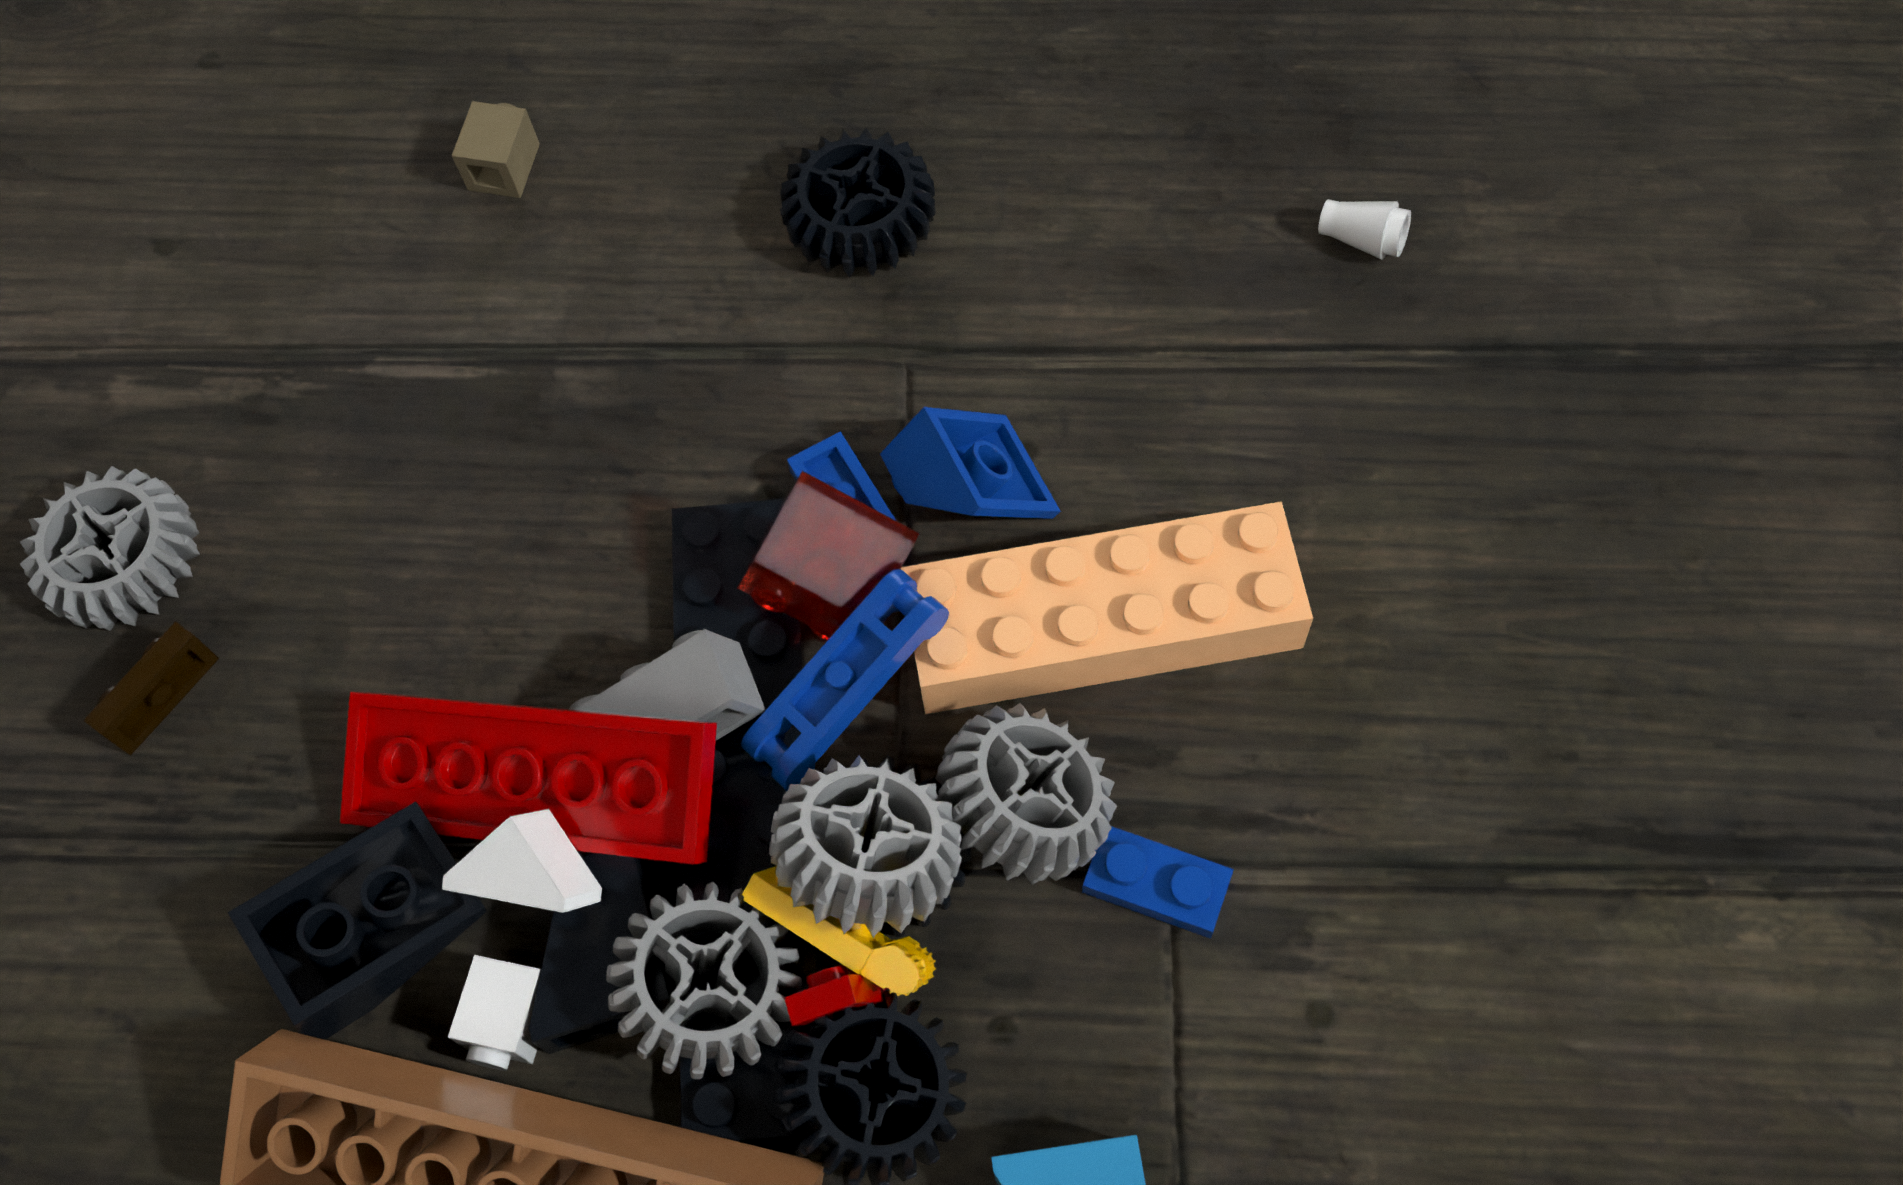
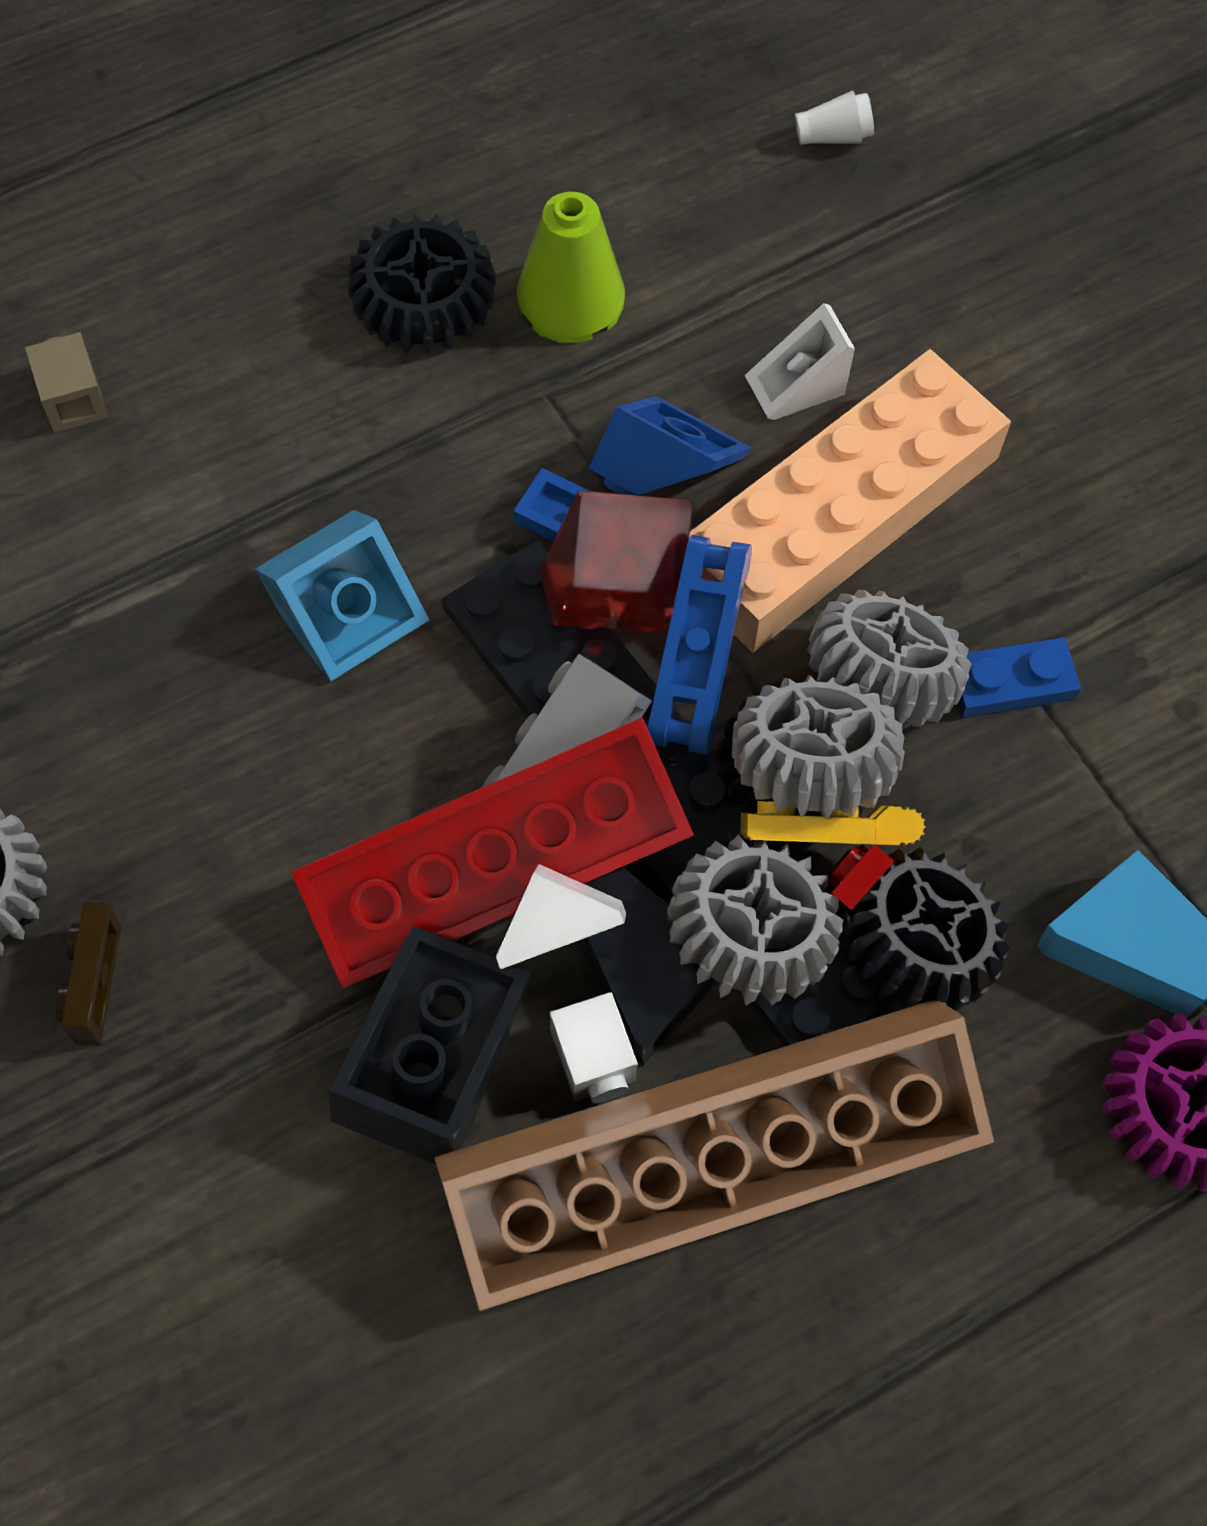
camera: 40 degrees left, 0 degrees up
none -> dark azure slope [255,510,429,681]
none -> lime cone [517,192,625,343]
none -> white slope [745,303,855,420]

